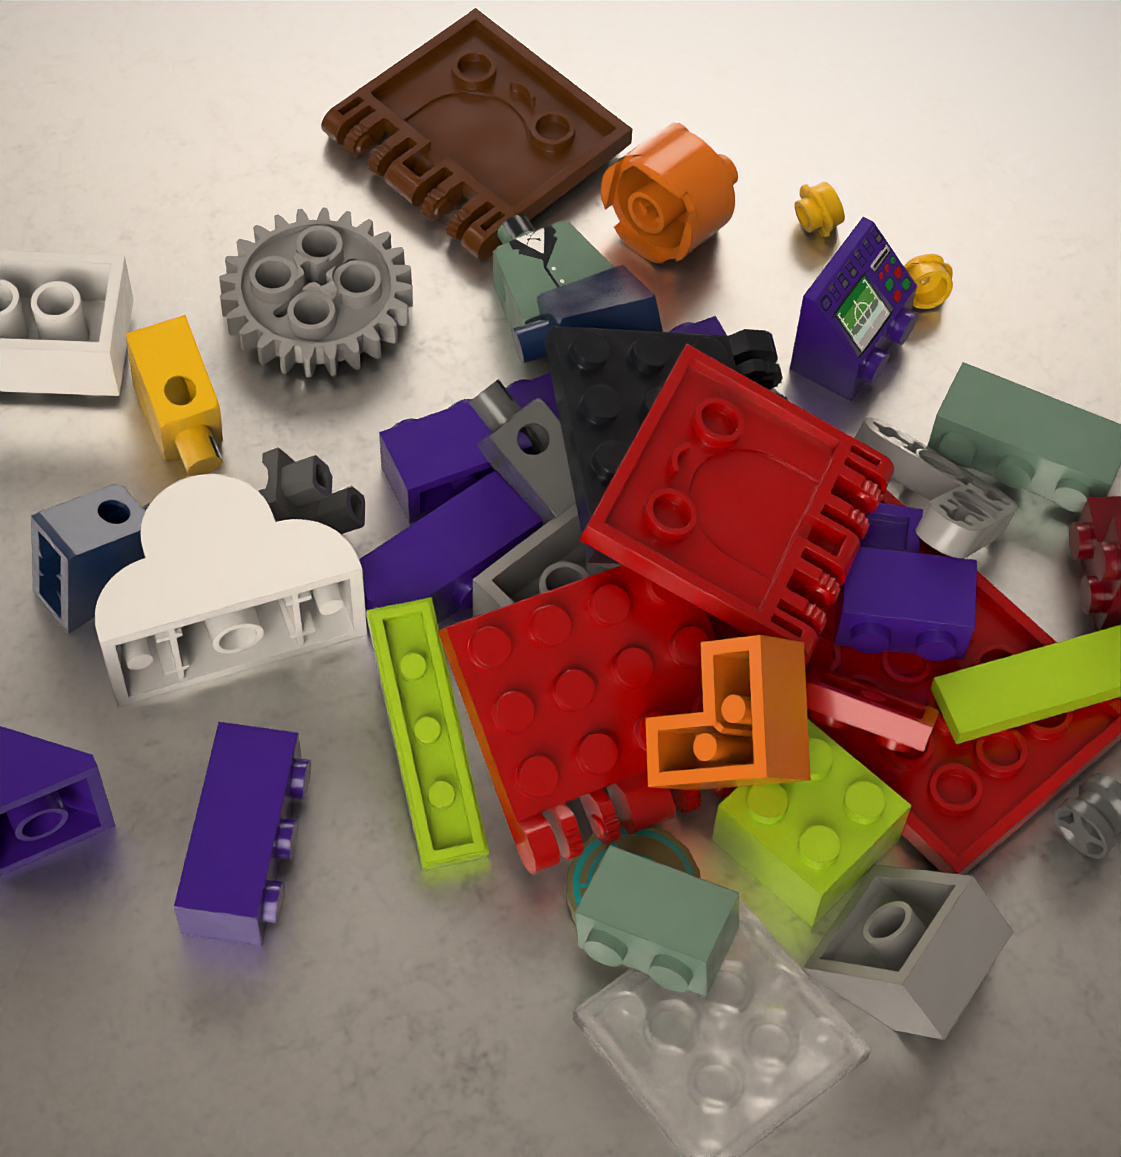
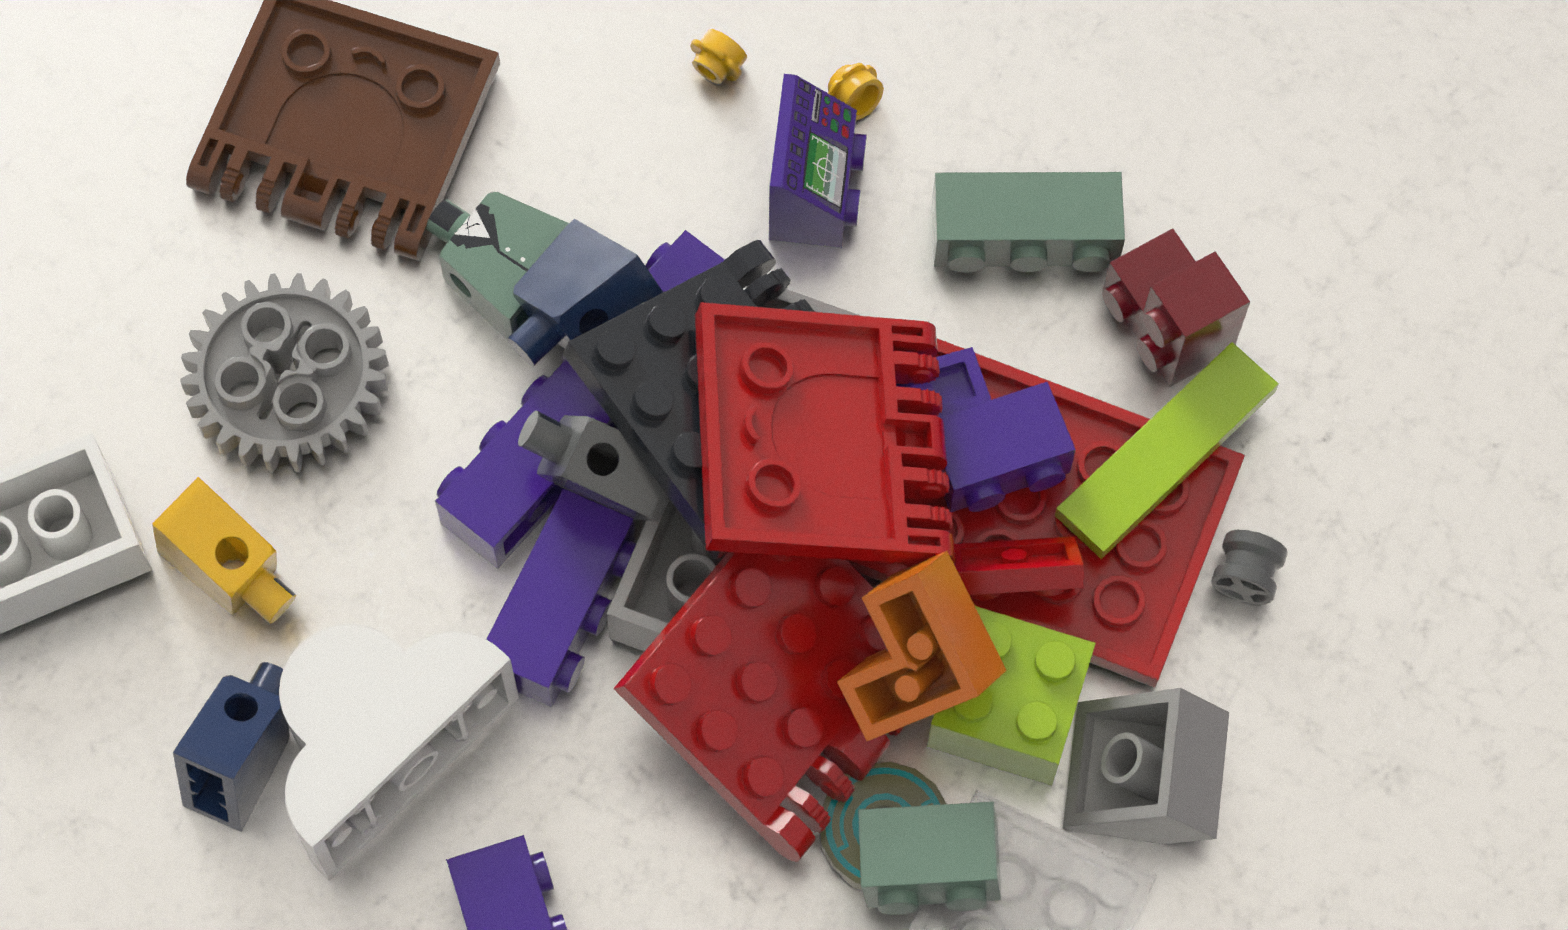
camera: 25 degrees left, 10 degrees up
dark grey hips [258,447,365,535] -> none
lime tile [366,597,490,871] -> none
orange brick [601,122,738,264] -> none
light grey beam [855,417,1018,558] -> none

